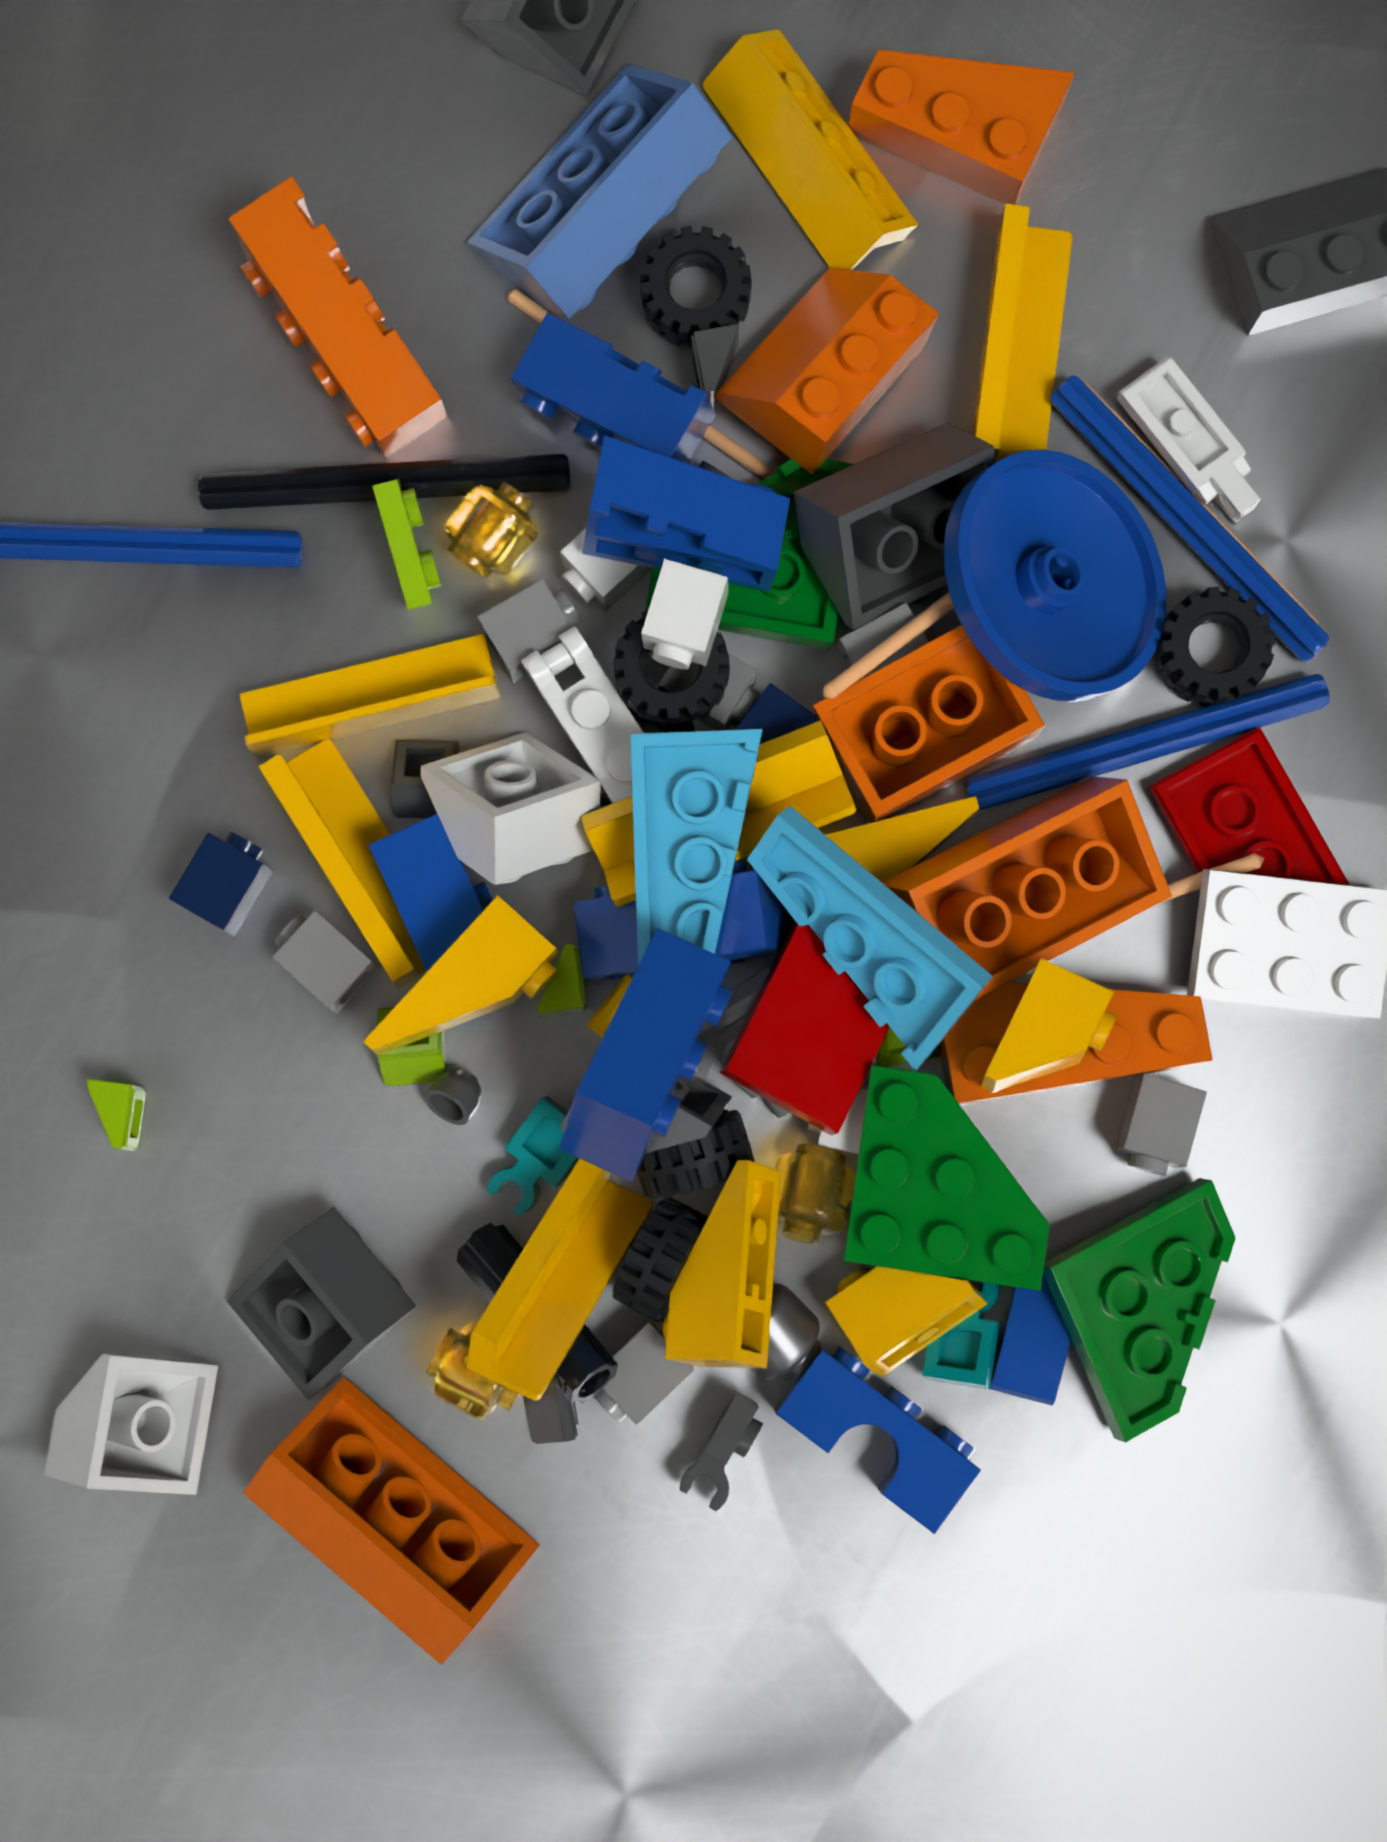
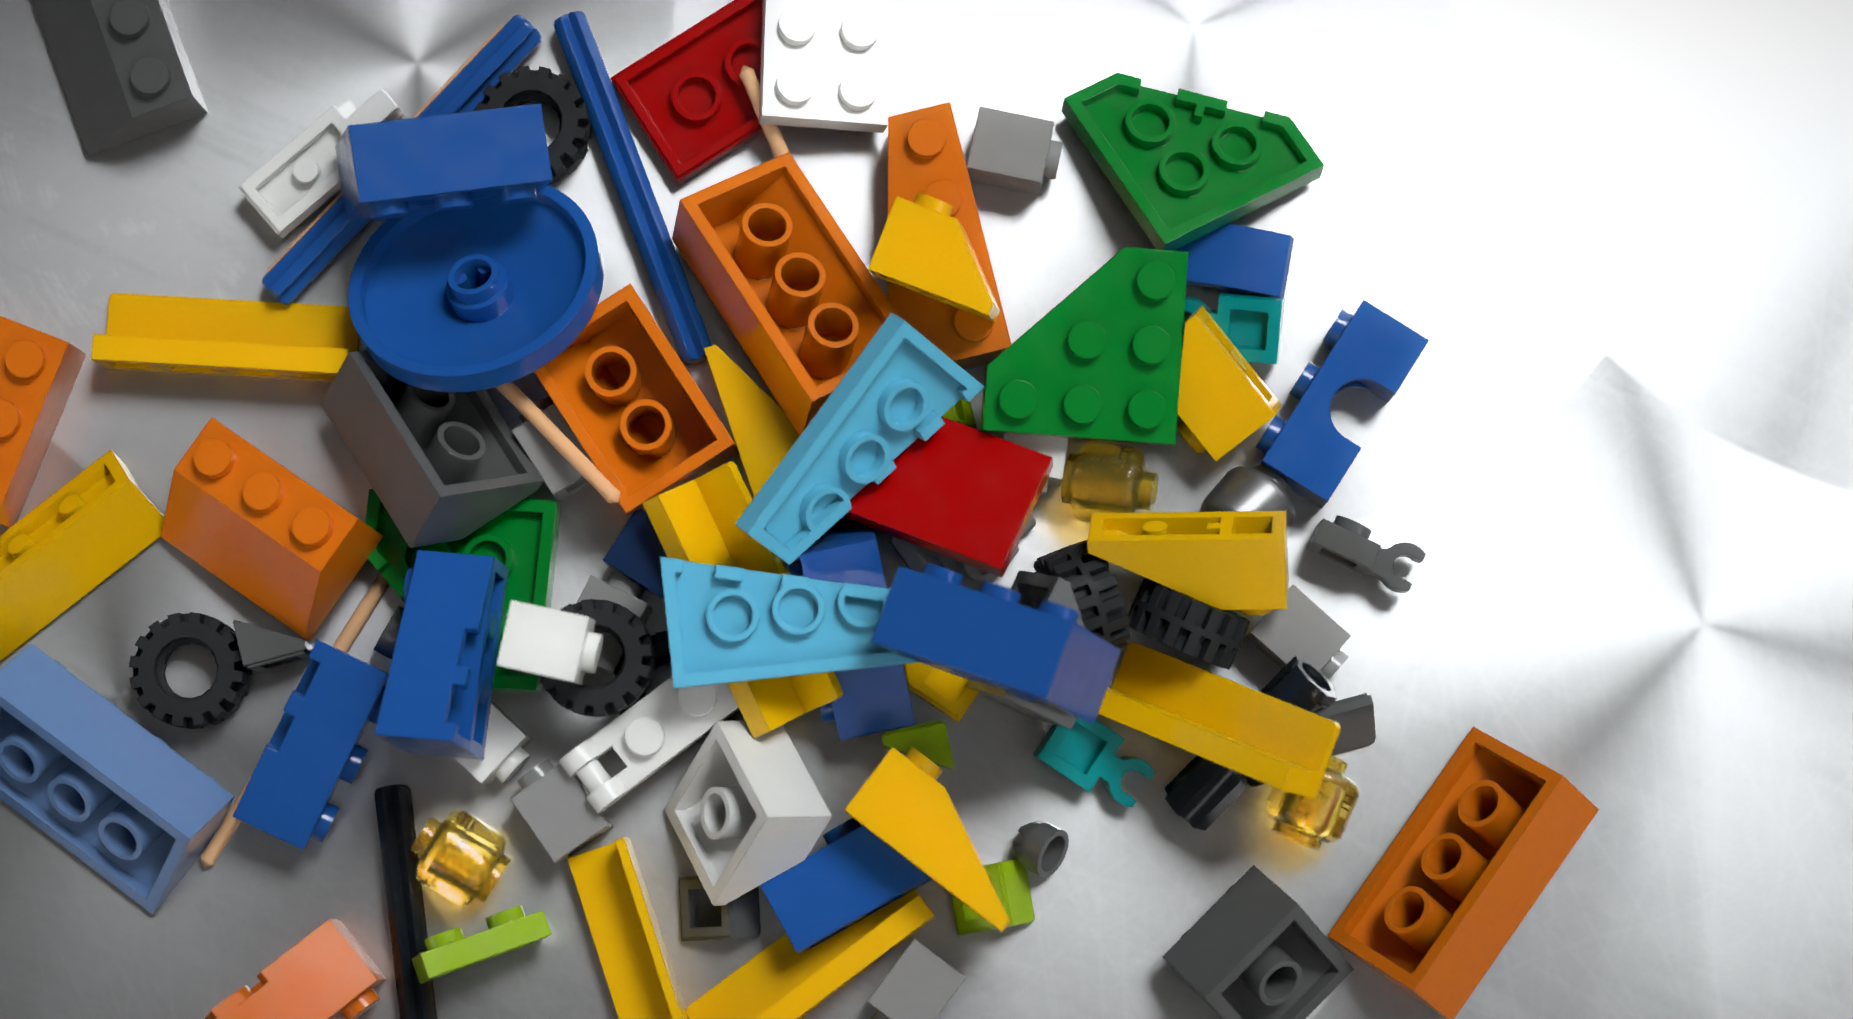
camera: 95 degrees left, 0 degrees up
none -> blue wedge [335,104,553,221]

